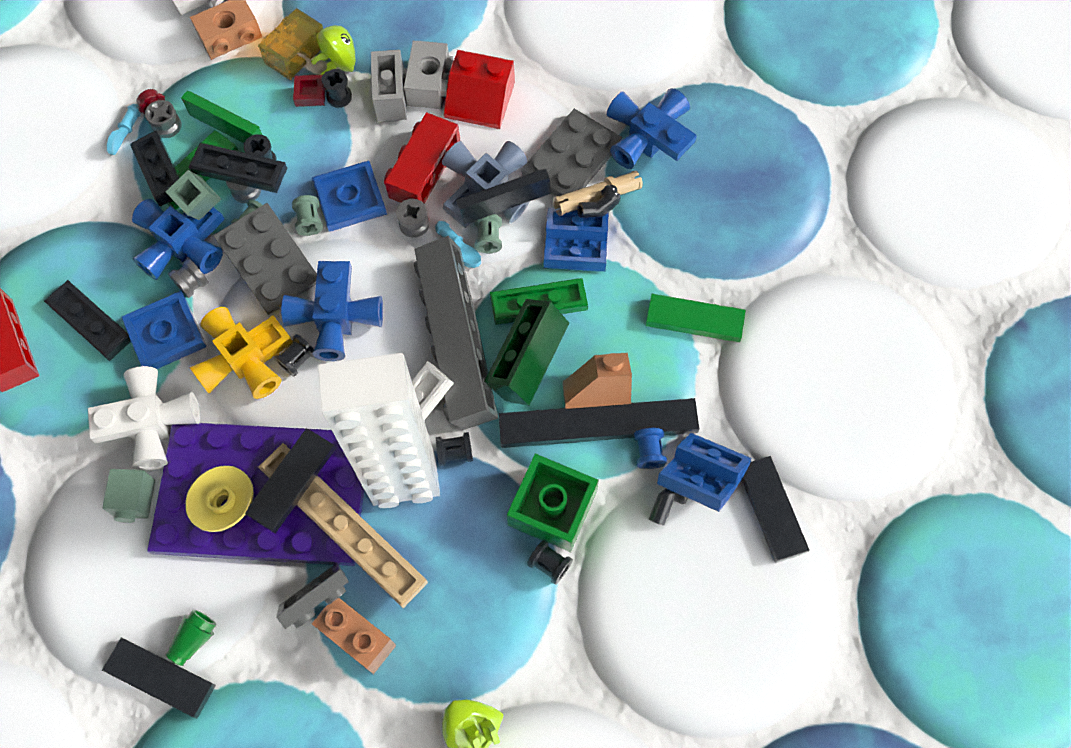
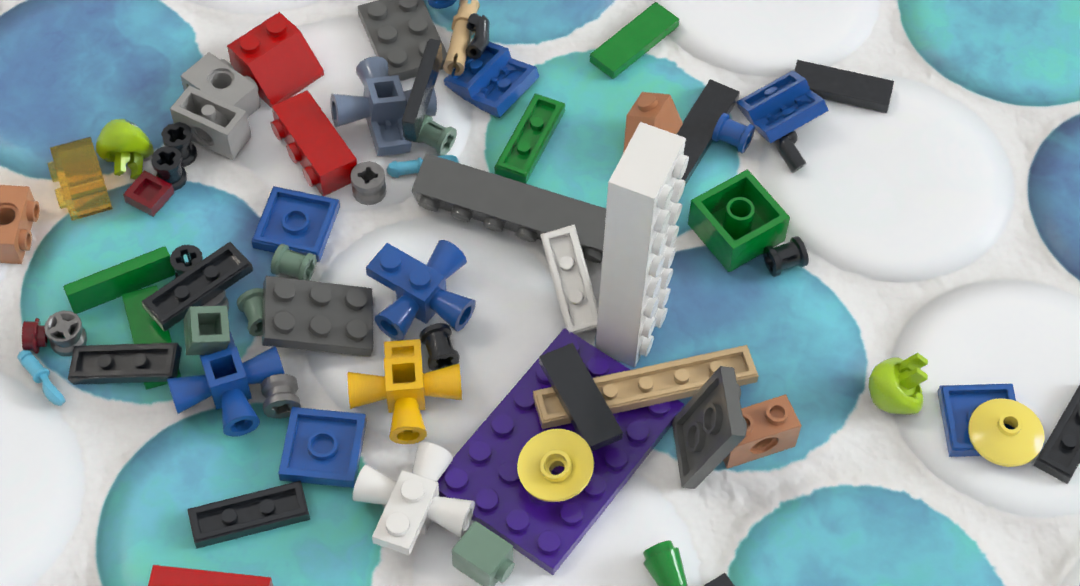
camera: 60 degrees left, 10 degrees down
dark green brick [484,299,569,406] -> none
none -> black bush [161,122,197,167]

